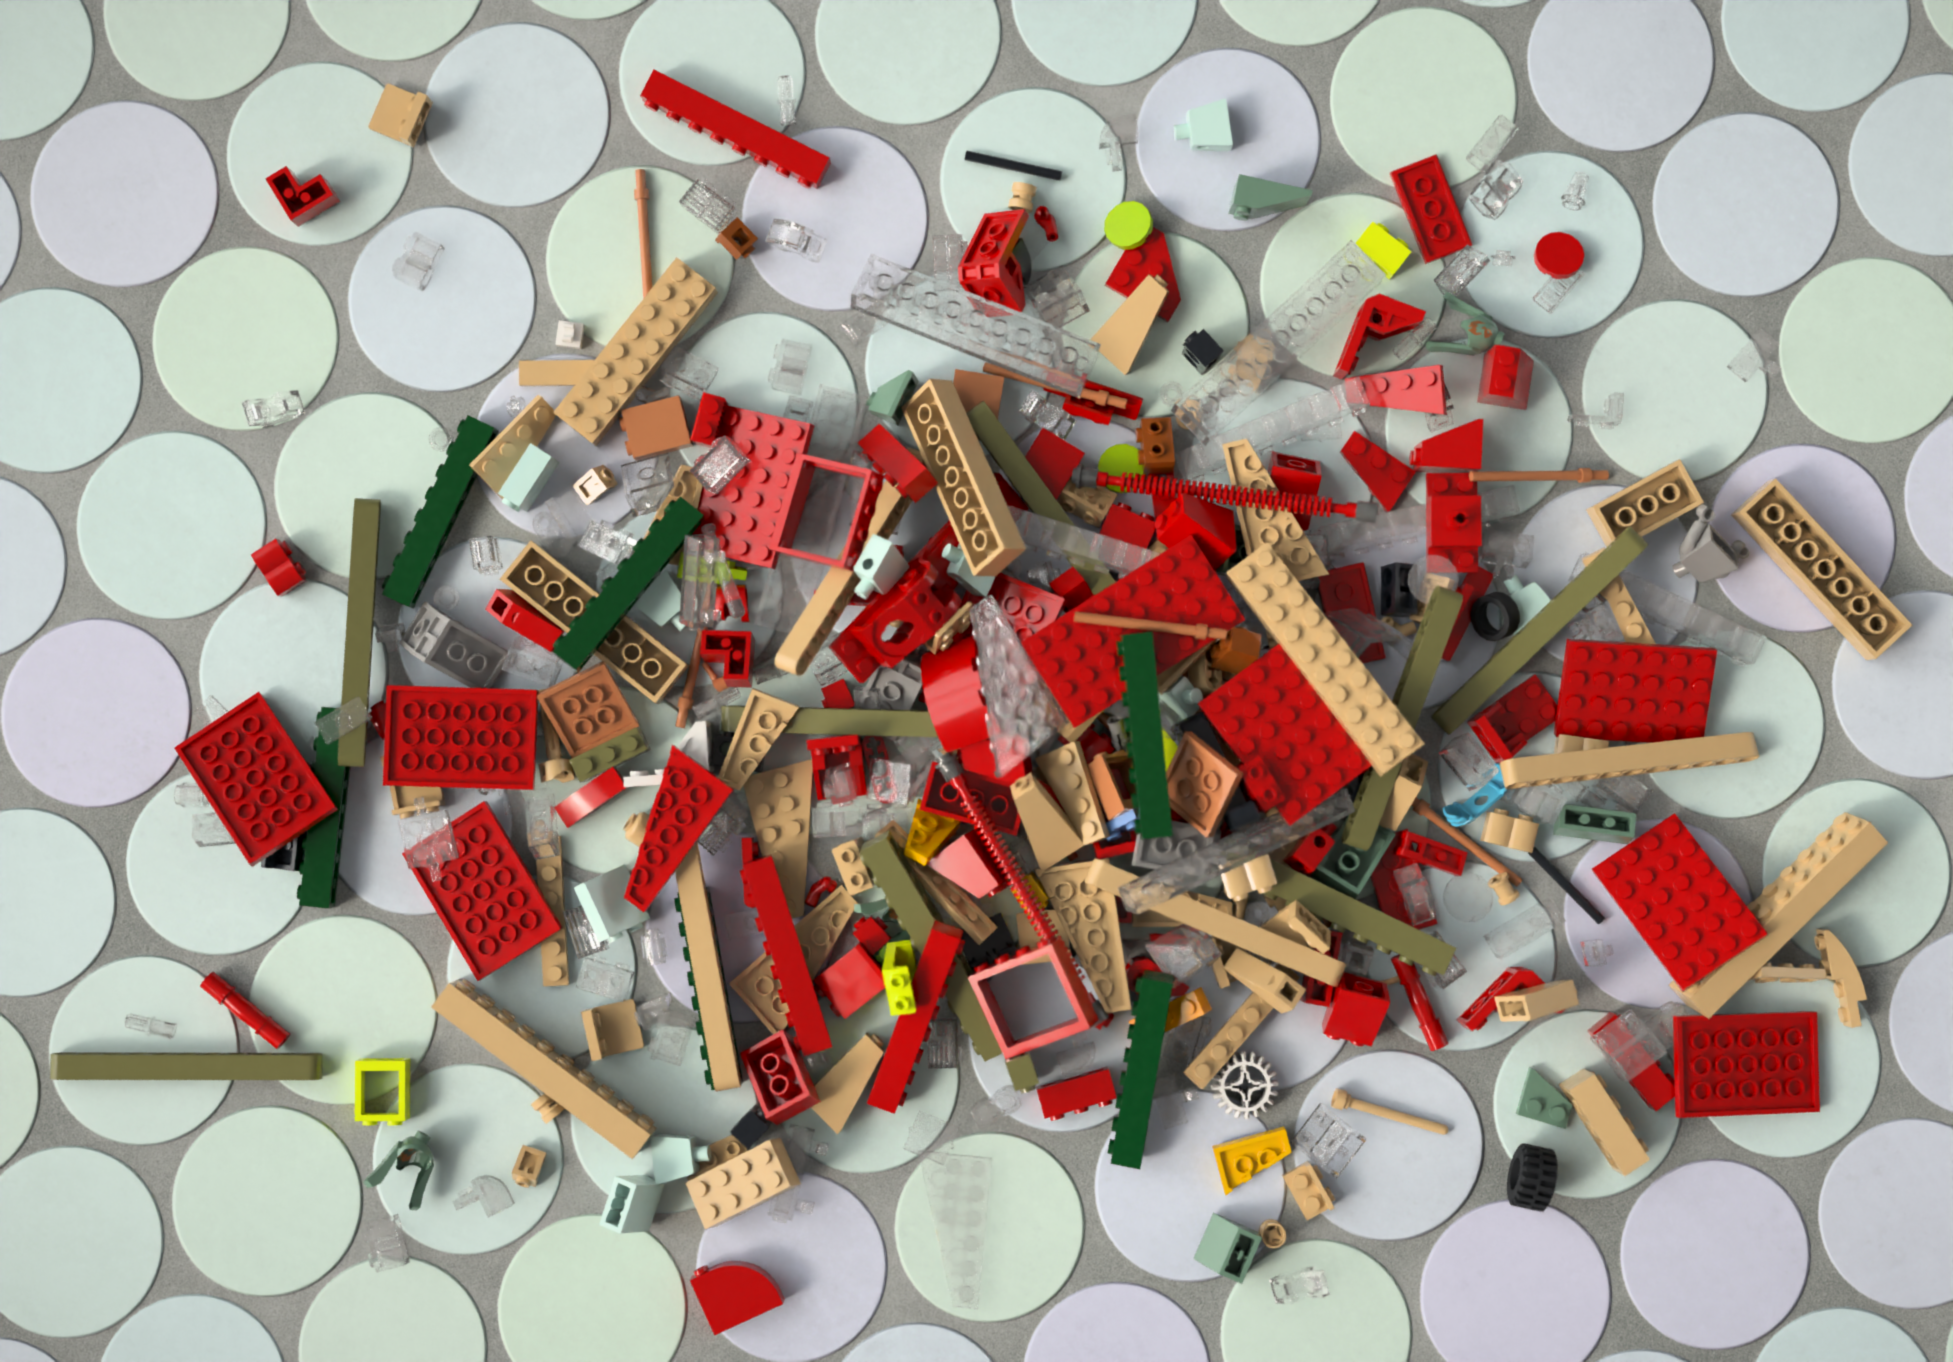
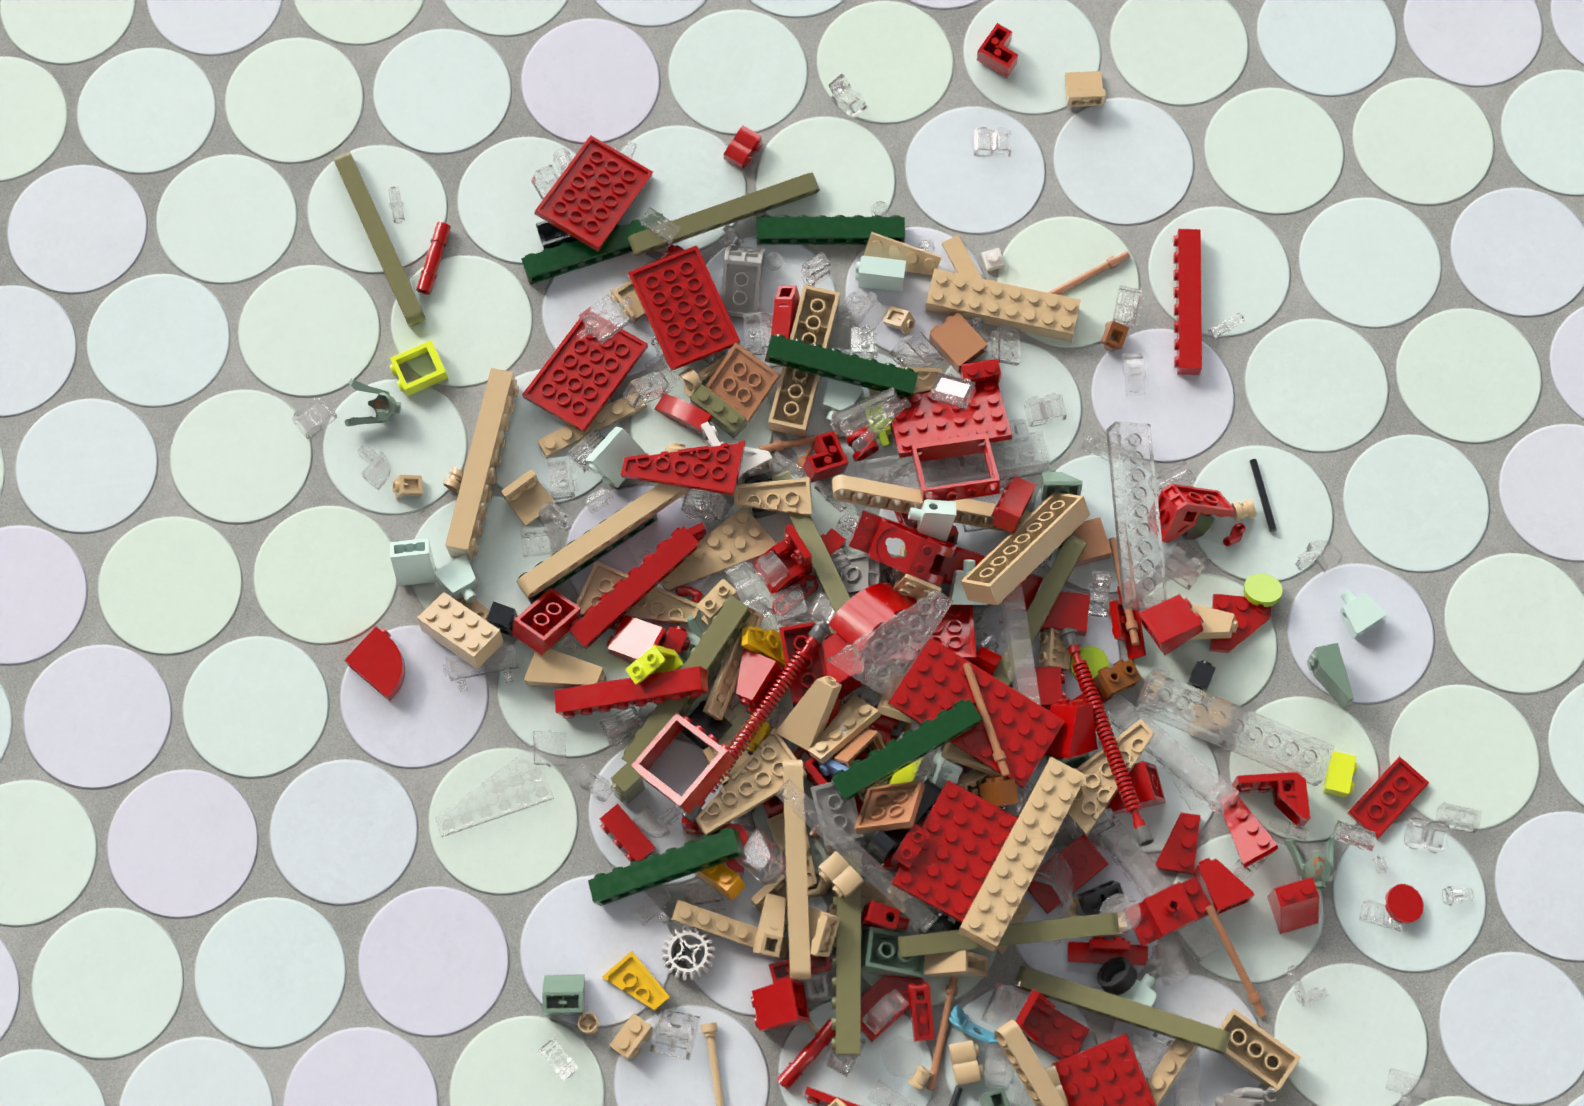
camera: 65 degrees right, 15 degrees down
none -> red slope [1138,594,1204,656]

